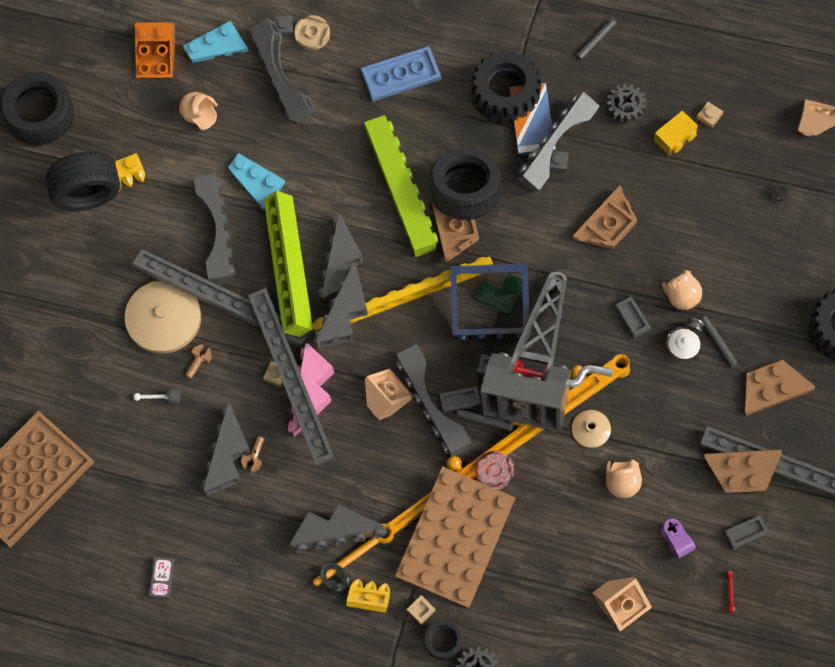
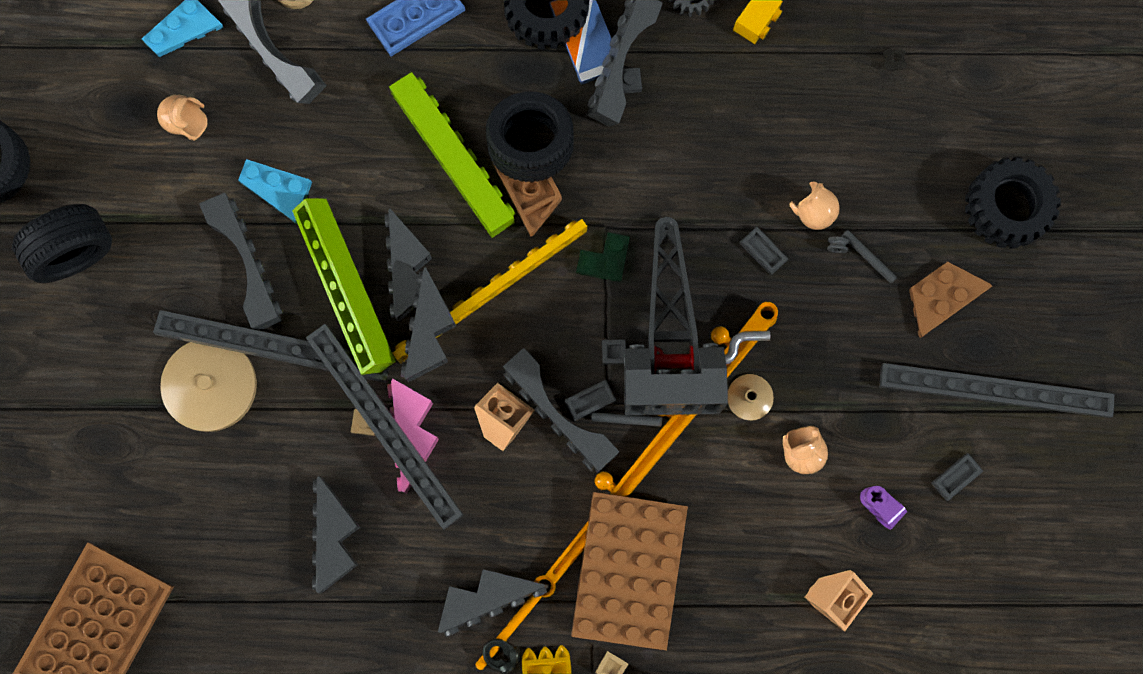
camera: 25 degrees left, 10 degrees up
yellow plate [115,153,145,191] -> none
hinge [133,388,180,404] -> none
orange slope [135,23,175,78] -> none
medium nougat bar [185,344,212,379] -> none
medium nougat bar [241,436,265,473] -> none
dark blue window [451,264,529,339] -> none
clear red tile [475,451,514,490] -> none
medium nougat wing [573,186,637,249] -> none
white piece [665,326,703,362] -> none
medium nougat wing [705,450,782,493] -> none
red hinge [727,571,735,613] -> none

